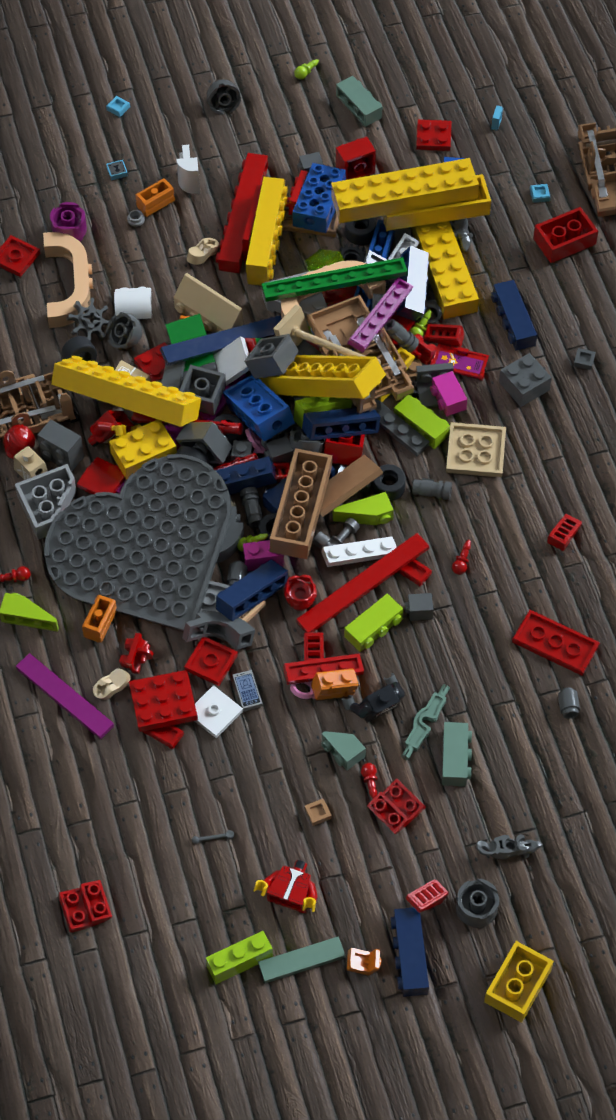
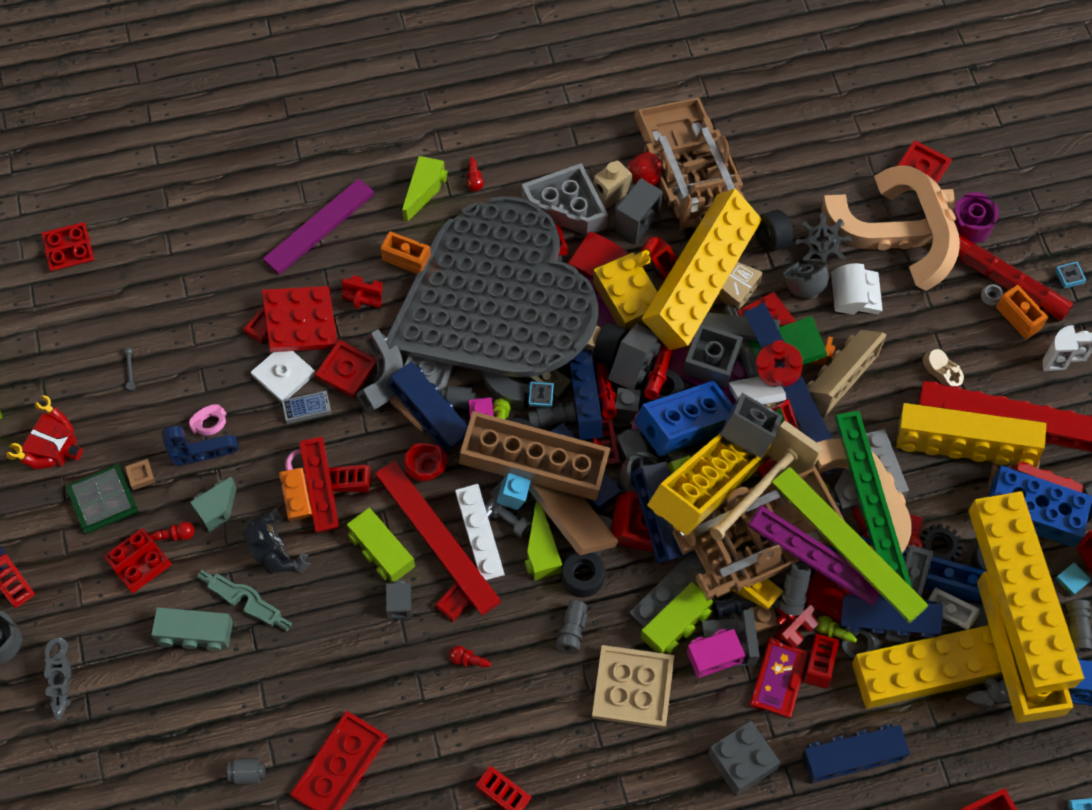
camera: 90 degrees right, 5 degrees up
tan piece [93,669,130,700] -> none
clear neon green brick [305,249,344,271] -> none
none -> clear piece [66,464,139,535]
none -> dark blue beam [162,426,239,466]
none -> bright pink piece [189,404,227,436]
none -> medium azure brick [496,473,531,510]
none -> tile [529,382,554,408]
none -> red plate [756,340,803,387]
none -> lime tile [772,467,928,623]
none -> light nougat arch [874,166,960,291]
none -> red piece [958,234,1074,322]

